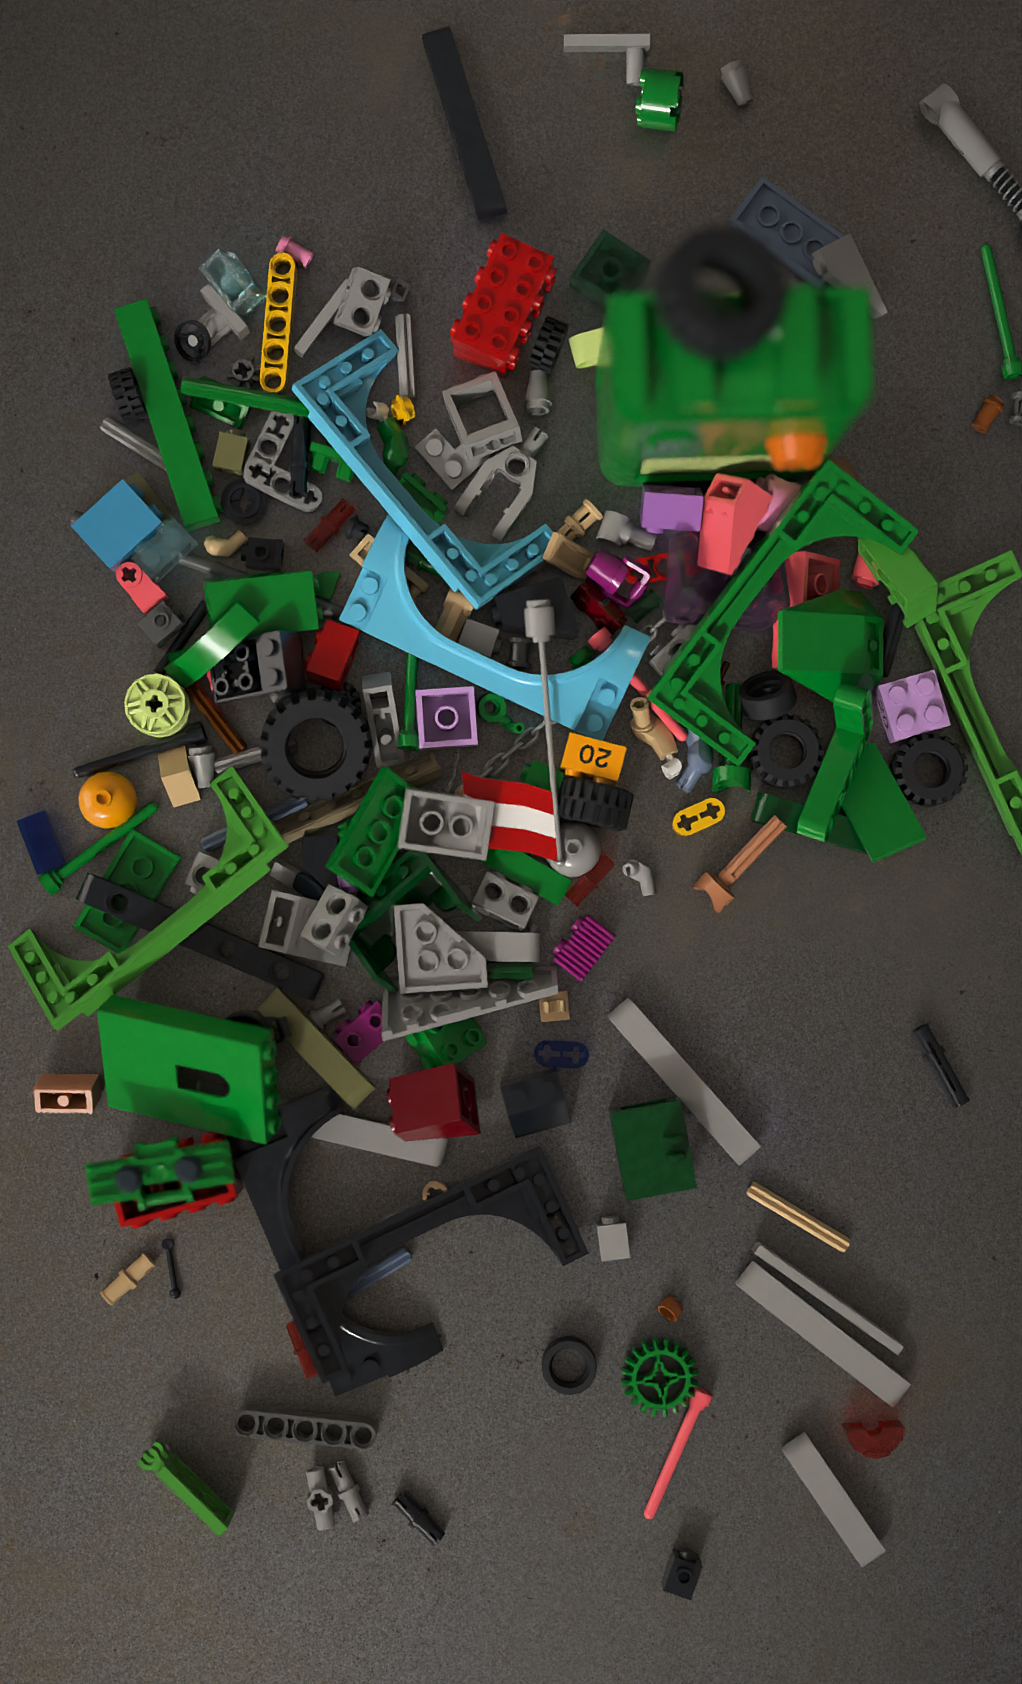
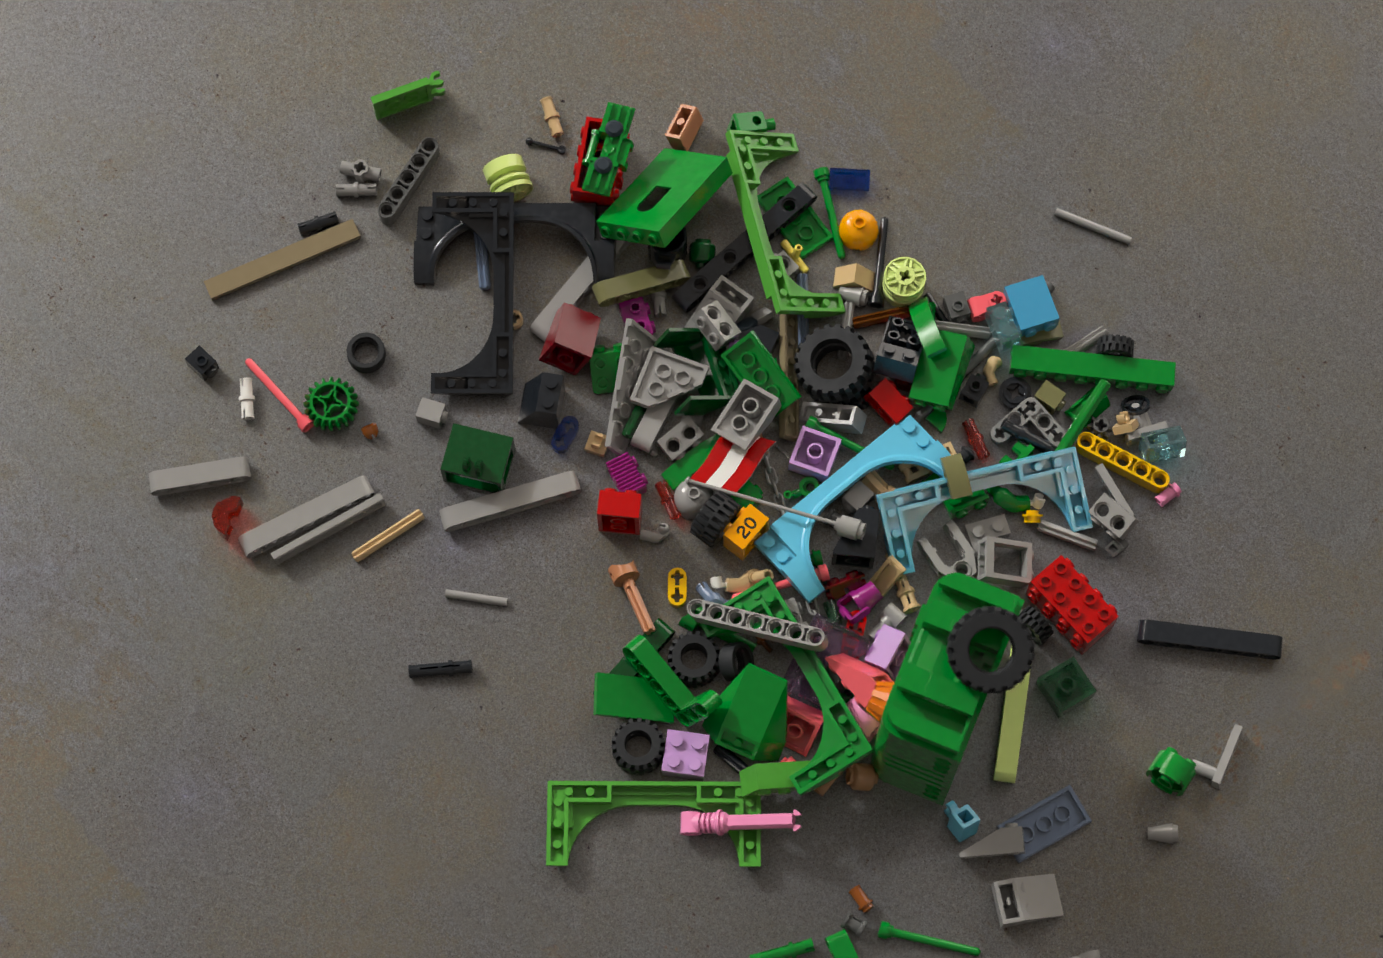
camera: 120 degrees right, 15 degrees down
none -> dark tan tile [204,219,361,301]
none -> white pin [239,377,255,420]
none -> light grey bar [445,589,508,606]
none -> yellowish green wheel [483,154,533,202]
none -> red brick [597,488,642,535]
none -> bright pink piece [680,809,802,836]
none -> light grey beam [687,599,829,652]
none -> dark green head [689,239,716,268]
none -> green torso [726,111,776,132]
none -> light yellow piece [780,239,809,274]
none -> light grey axle [935,320,991,339]
none -> olive slope [940,453,973,499]
none -> light grey slope [991,874,1064,928]
none -> tan tile [1112,411,1139,435]

